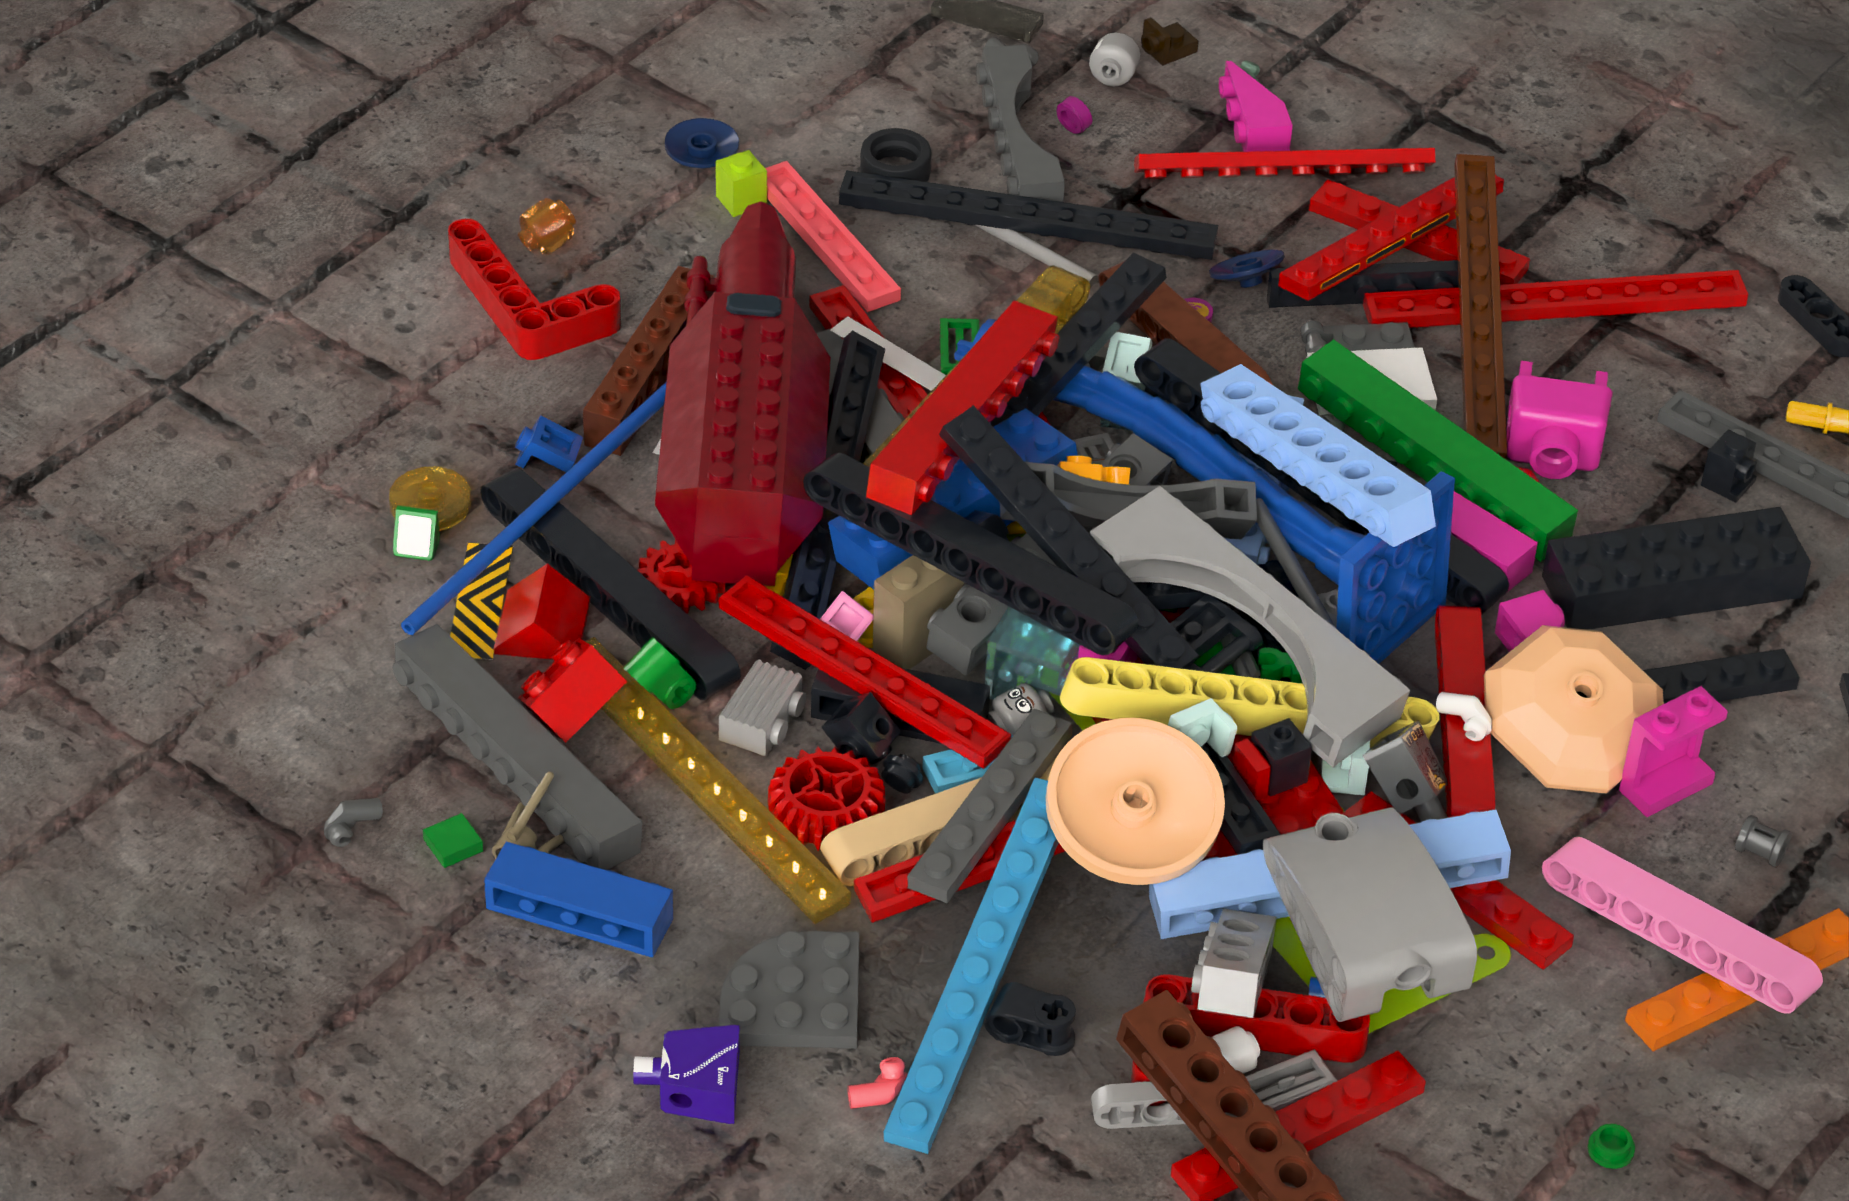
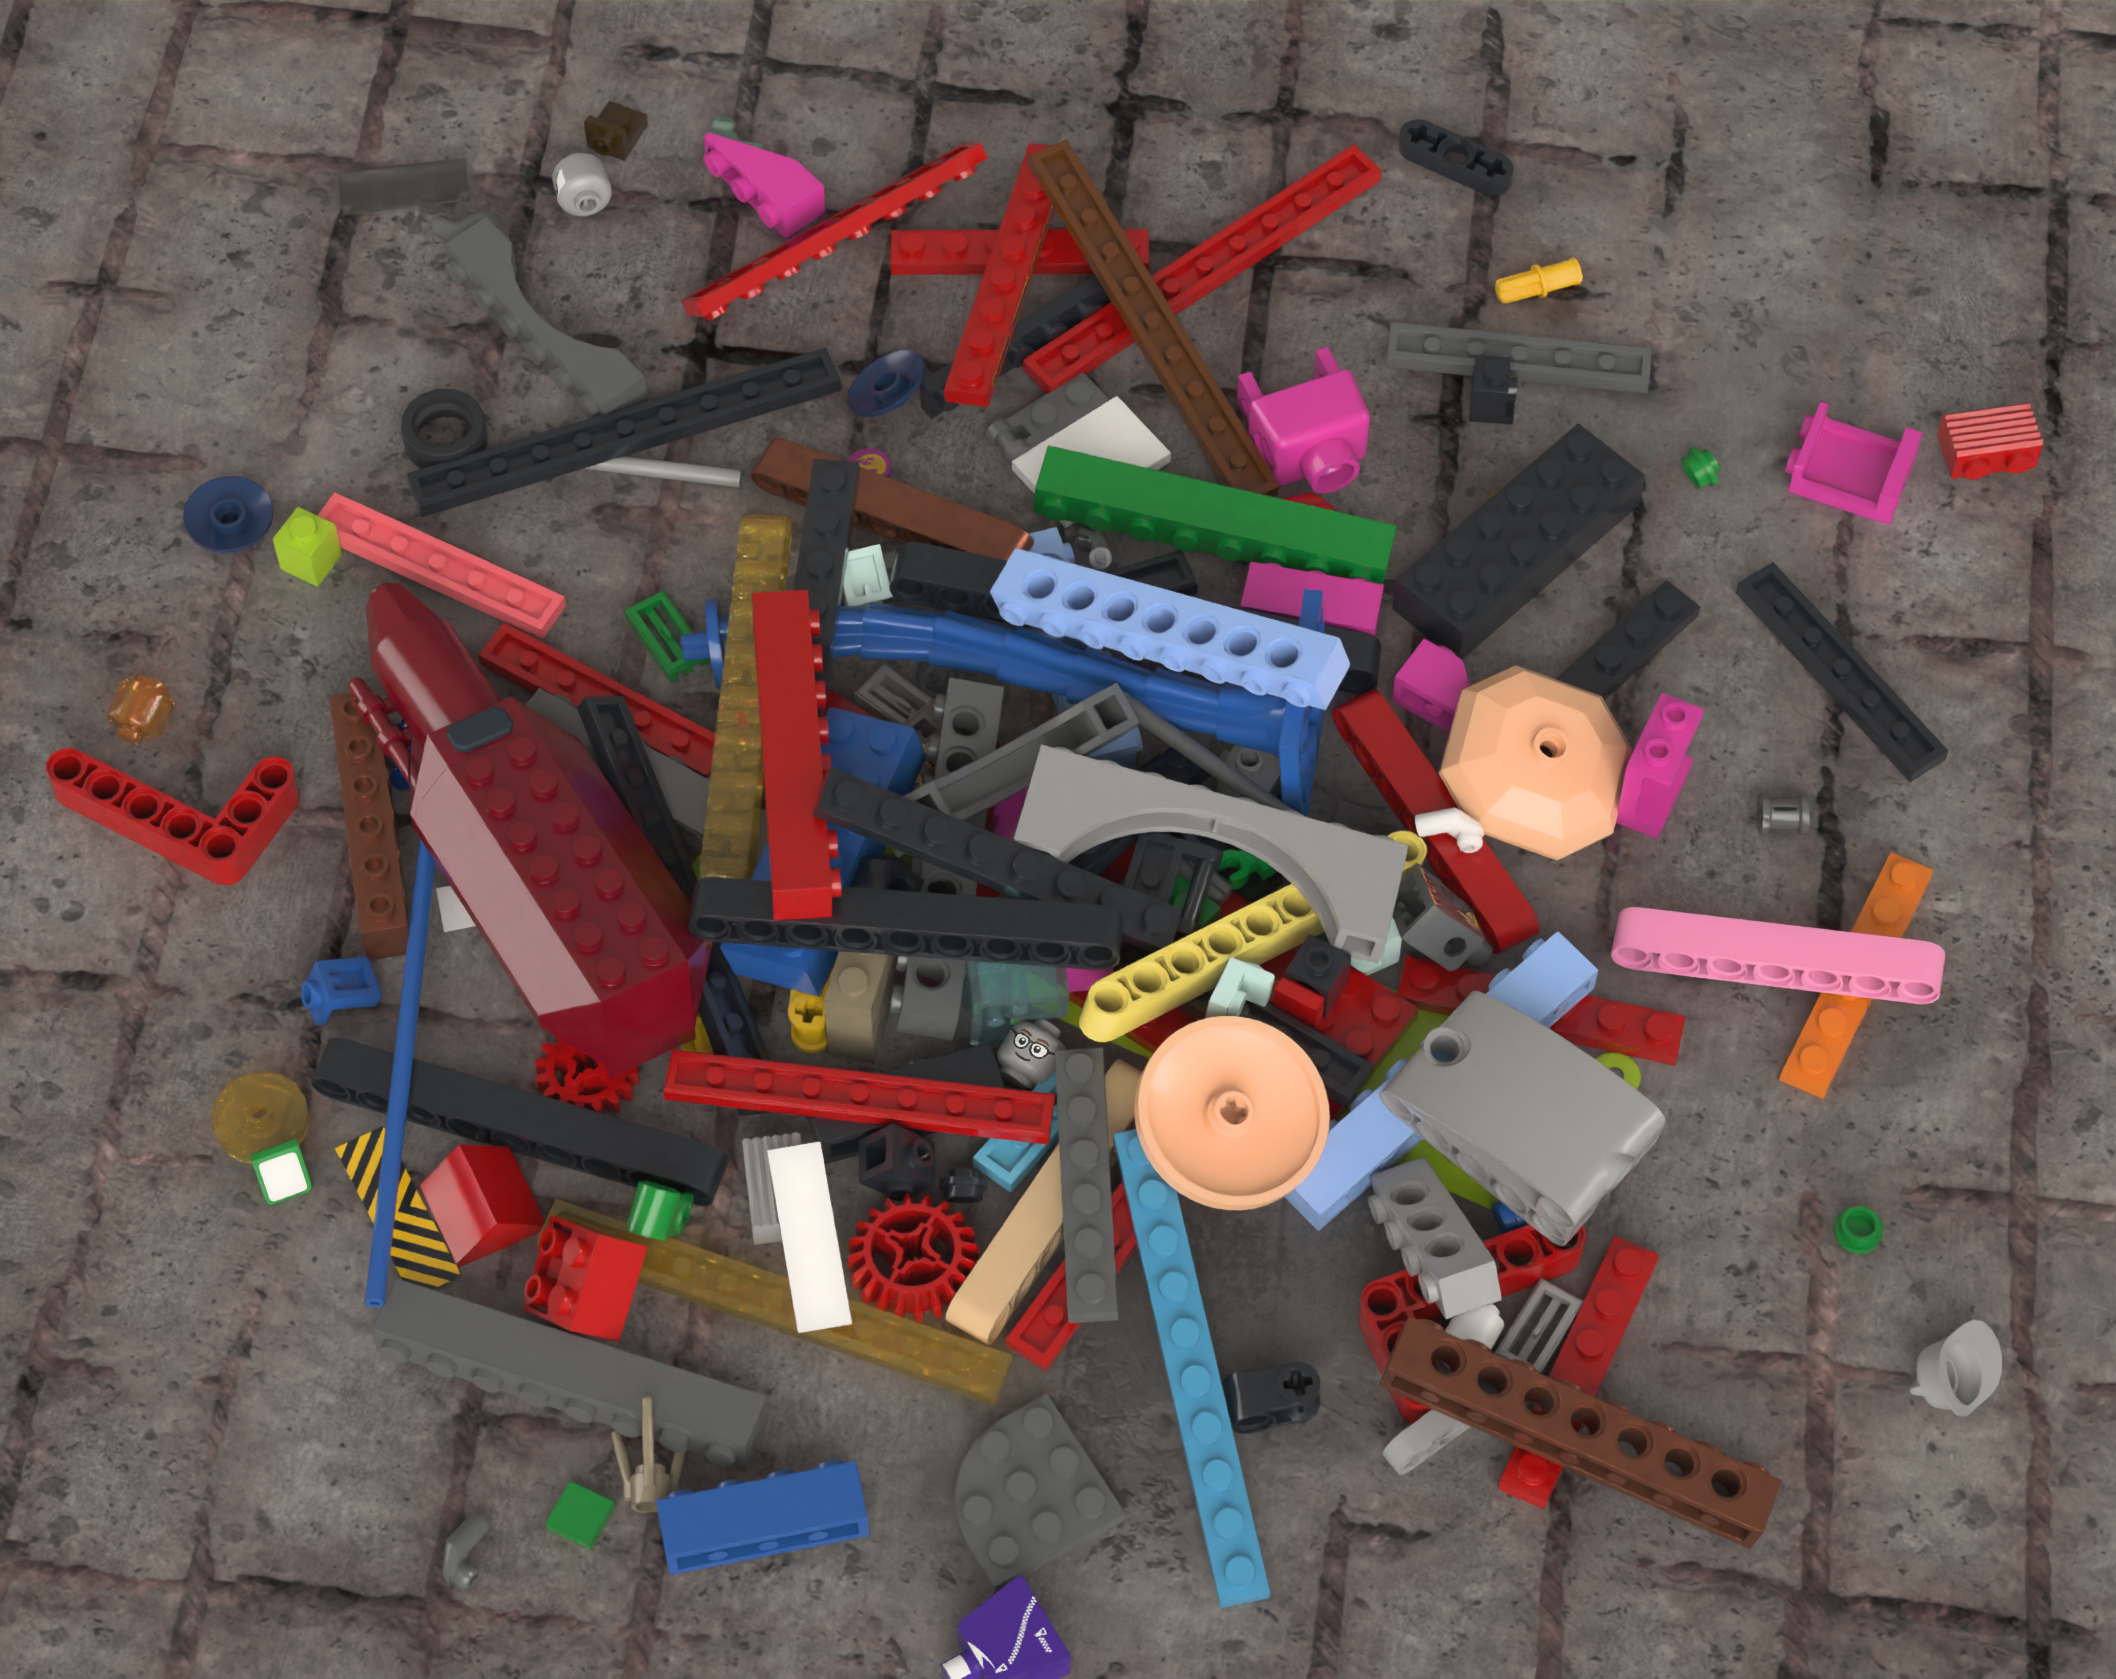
camera: 30 degrees left, 15 degrees up
bright pink slope [820,591,873,641] -> none
white sticker [831,316,947,392] -> none
coral arm [847,1057,908,1109] -> none
magenta tile [1056,96,1093,134] -> none
light orange plate [1057,456,1130,485] -> none
none -> white sticker [767,1142,852,1333]

